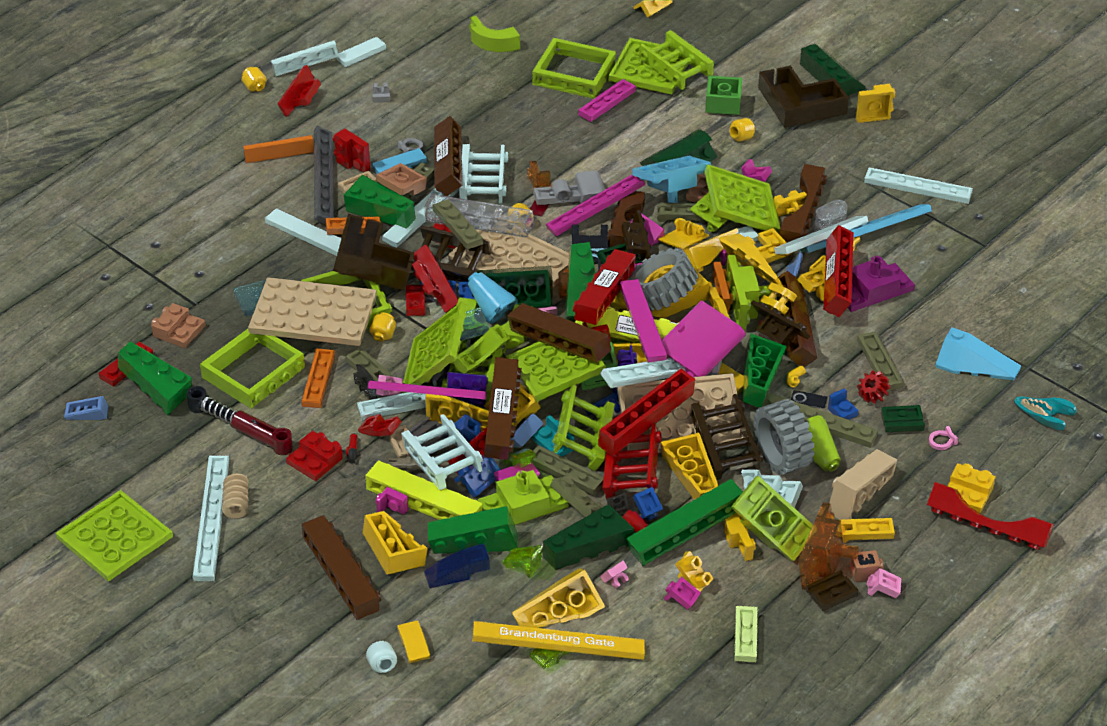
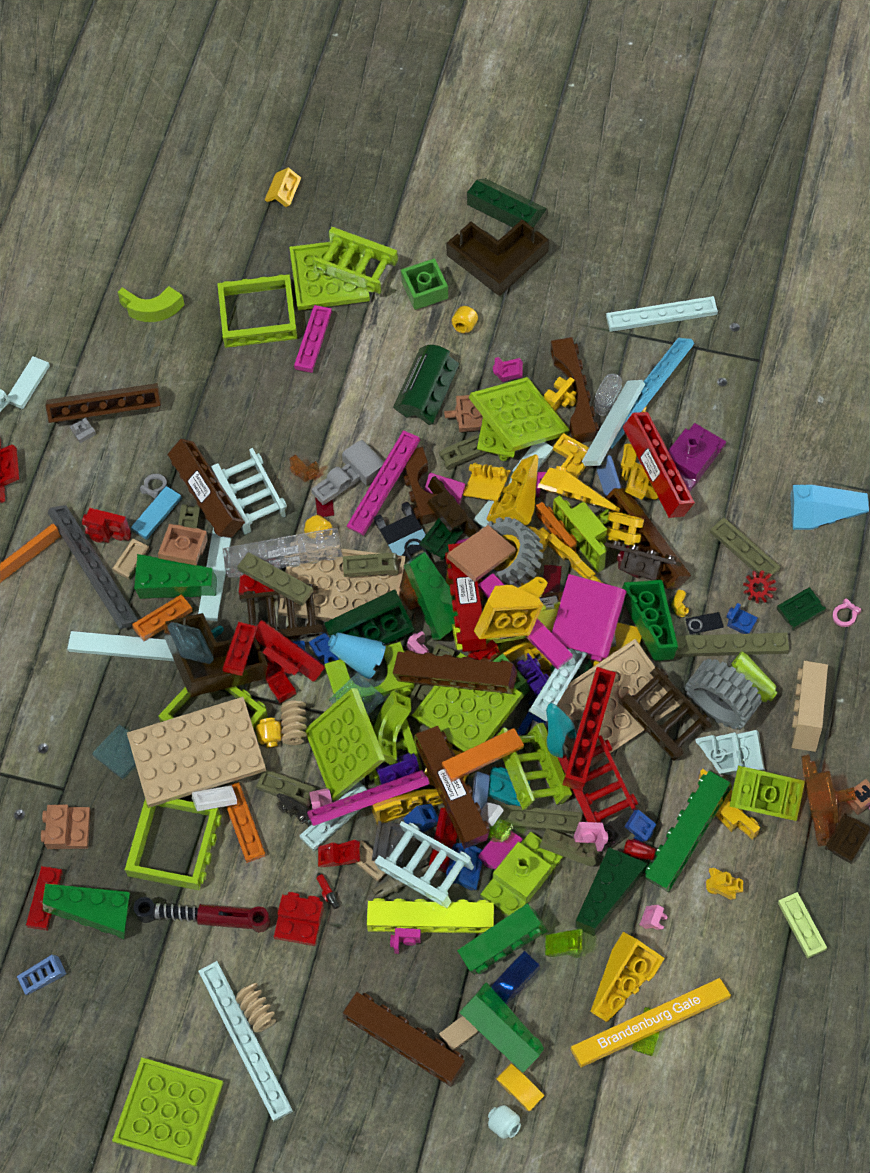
camera: 25 degrees left, 20 degrees up
yellow wedge [362,511,427,575] -> none
medium azure brick [632,156,711,203] -> none
yellow wedge [661,433,718,499] -> none
dark pink bracket [663,577,701,610] -> none
yellow plate [835,518,895,543] -> none
yellow plate [856,84,895,123] -> none
none -> reddish brown brick [45,383,161,423]
none -> clear light blue tile [167,622,214,664]
none -> white tile [192,785,237,811]
none -> red tile [223,622,257,676]
none -> tan piece [281,701,307,745]
none -> olive plate [343,553,398,577]
none -> tan tile [439,1016,479,1051]
none -> orange tile [442,728,524,782]
none -> nougat tile [447,525,516,582]
none -> green wedge [459,982,544,1073]
none -> yellow slope [474,577,547,639]
none -> white tile [480,802,504,826]
none -> teal animal [546,703,577,758]
none -> bright pink bracket [574,822,608,851]

